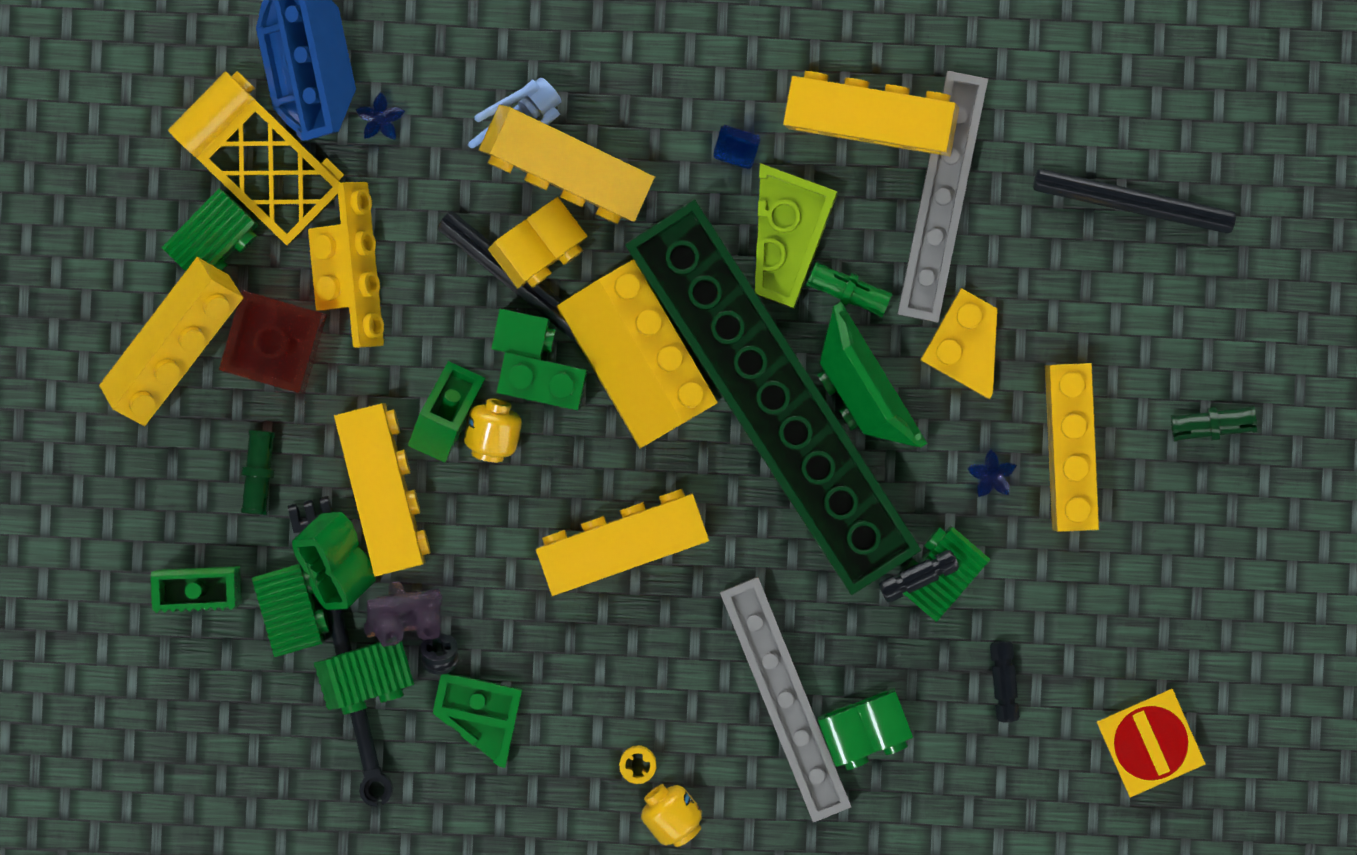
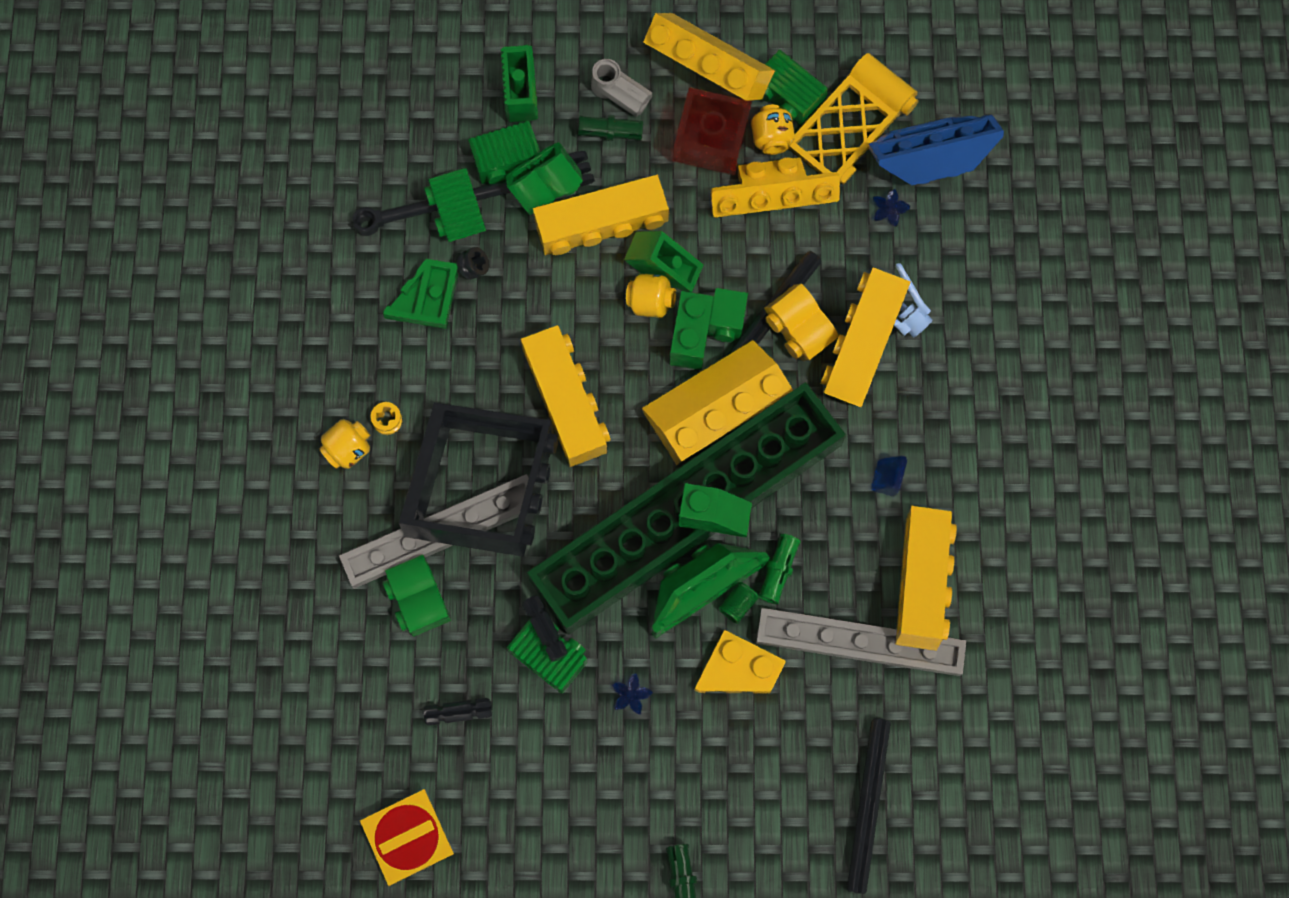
camera: 90 degrees right, 15 degrees down
clear purple hips [364,582,442,647] -> none
lime wing [755,163,838,309] -> none
yellow brick [1045,363,1099,532] -> none
none -> black window [399,402,558,557]
none -> light grey piece [591,59,652,117]
none -> green slope [678,483,752,537]
none -> green piece [719,582,759,624]
none -> yellow head [751,104,795,155]

